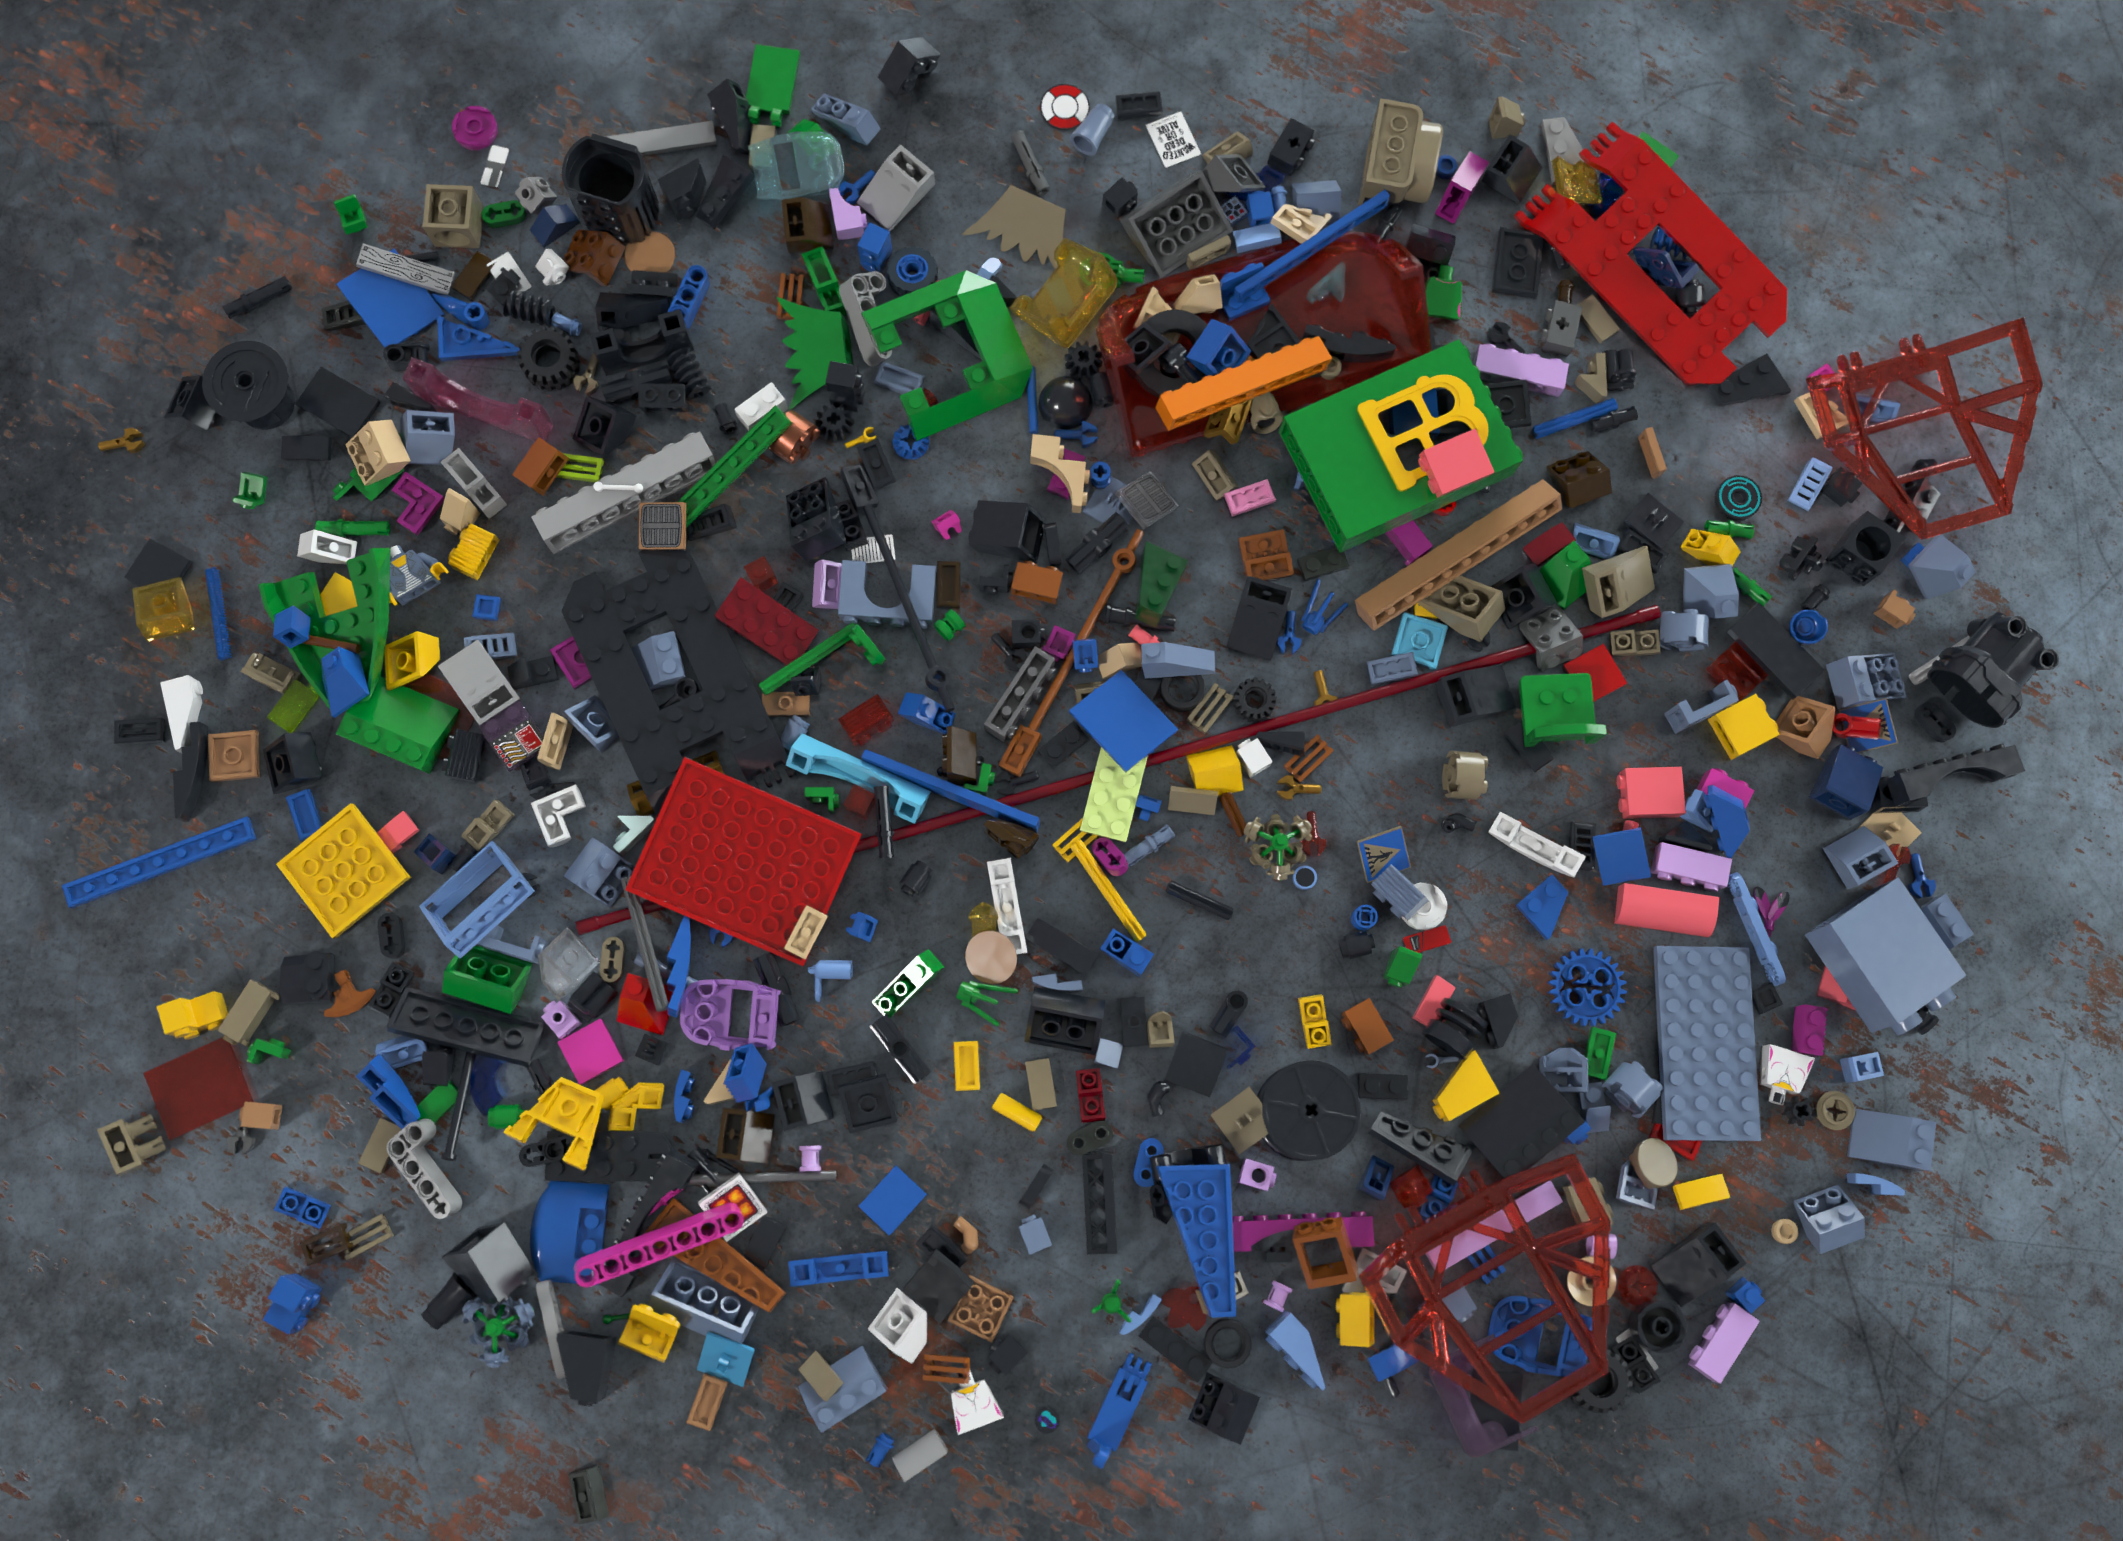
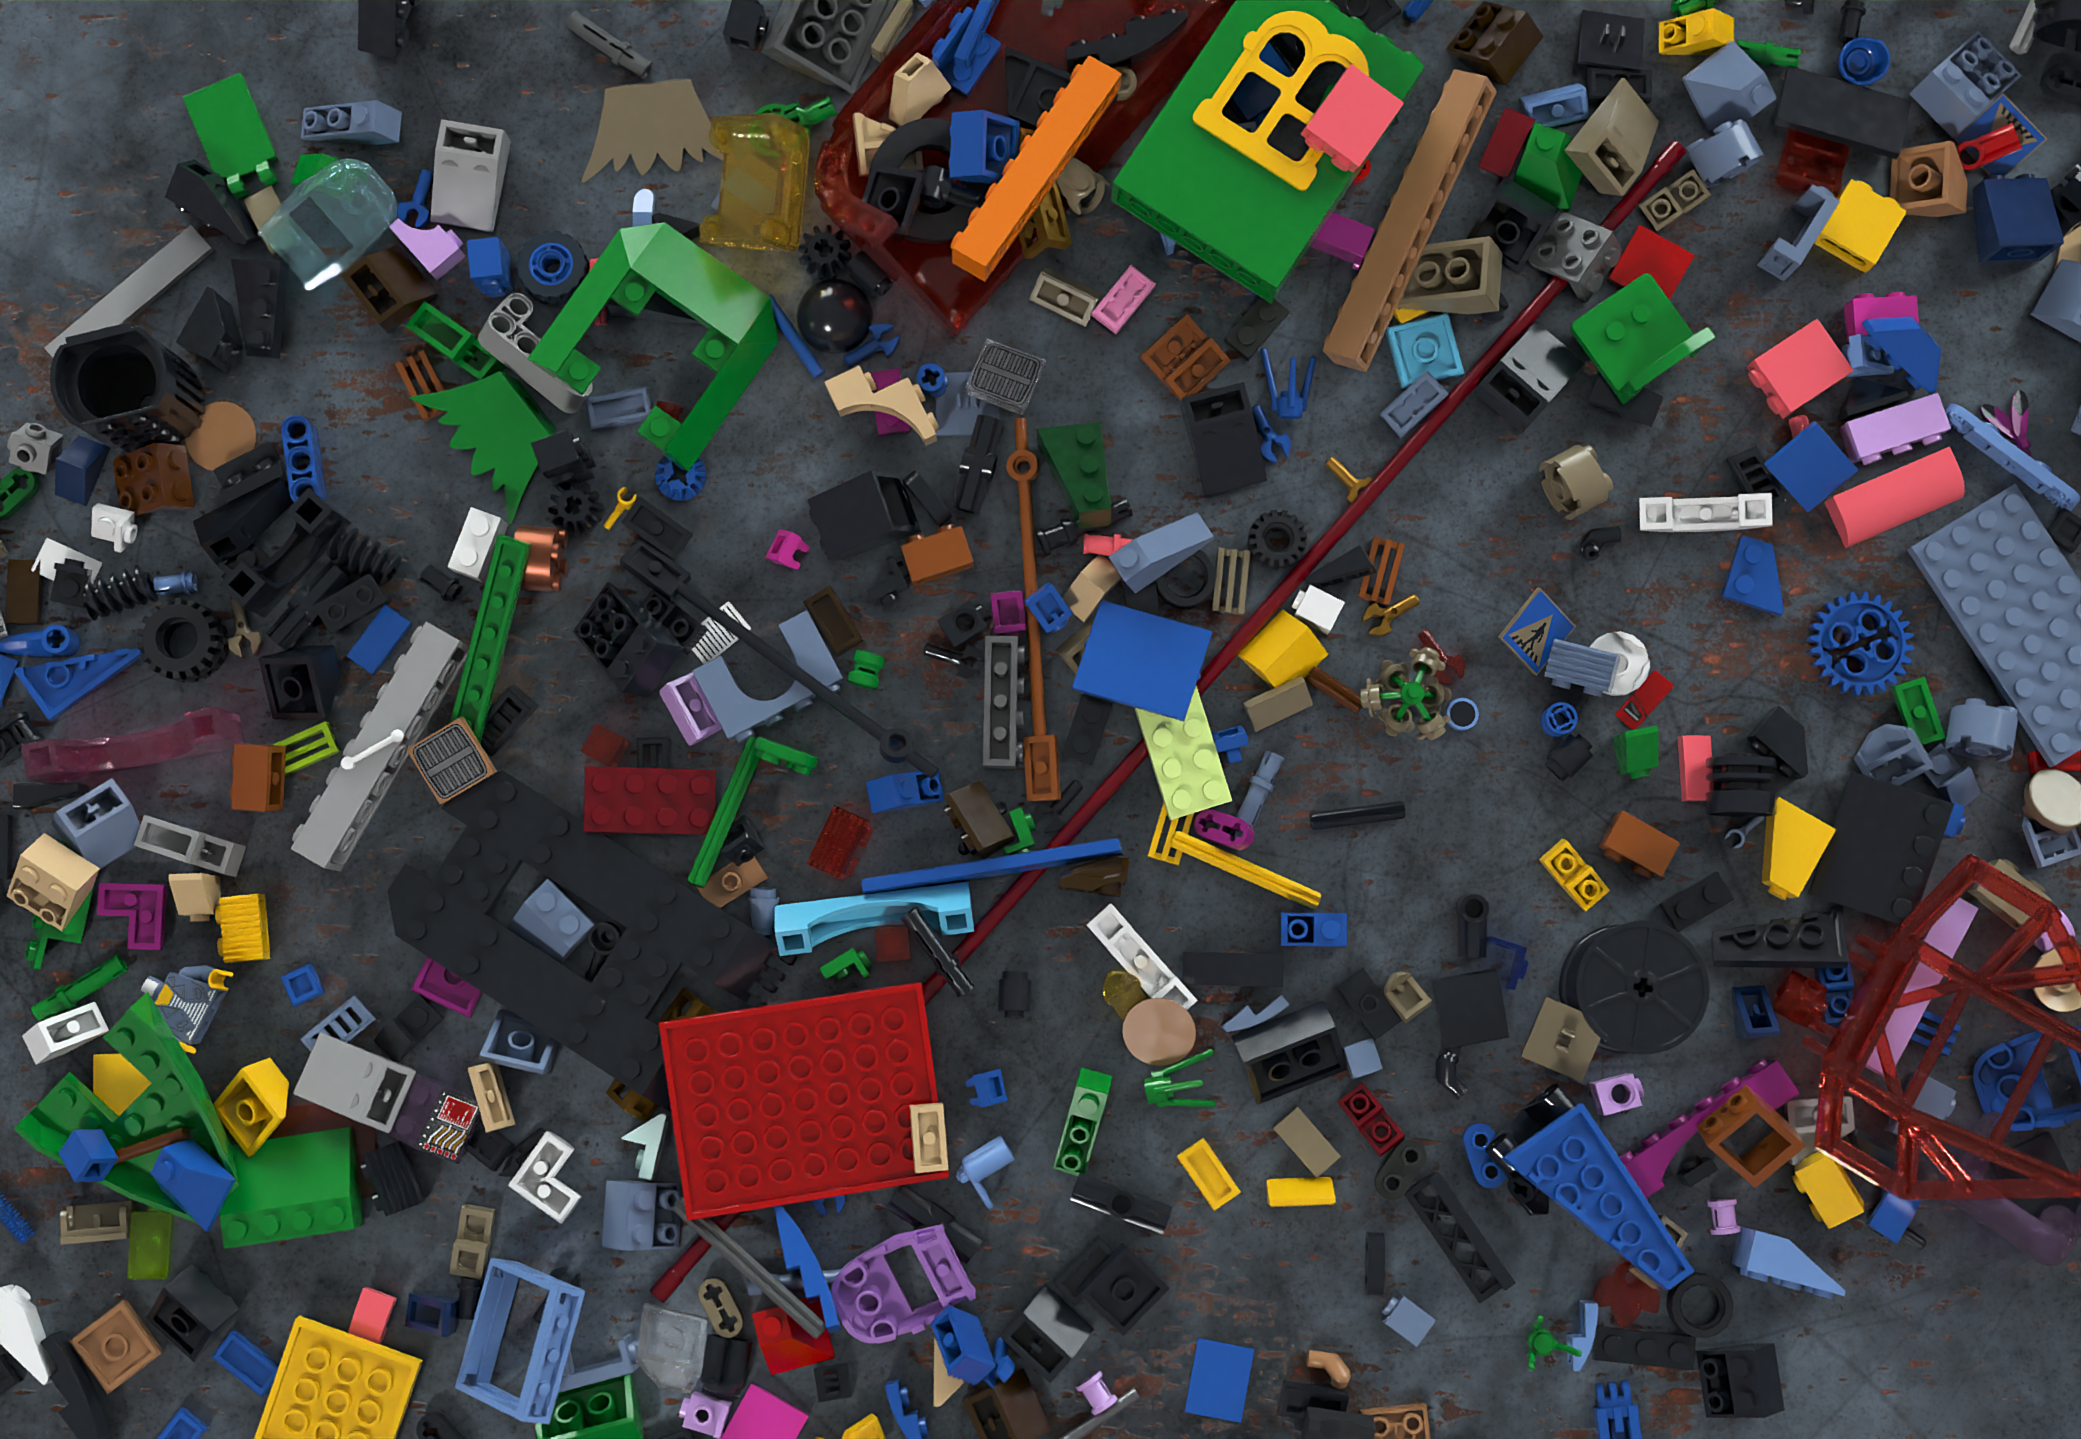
camera: 25 degrees left, 5 degrees up
none -> blue tile [347,604,413,676]

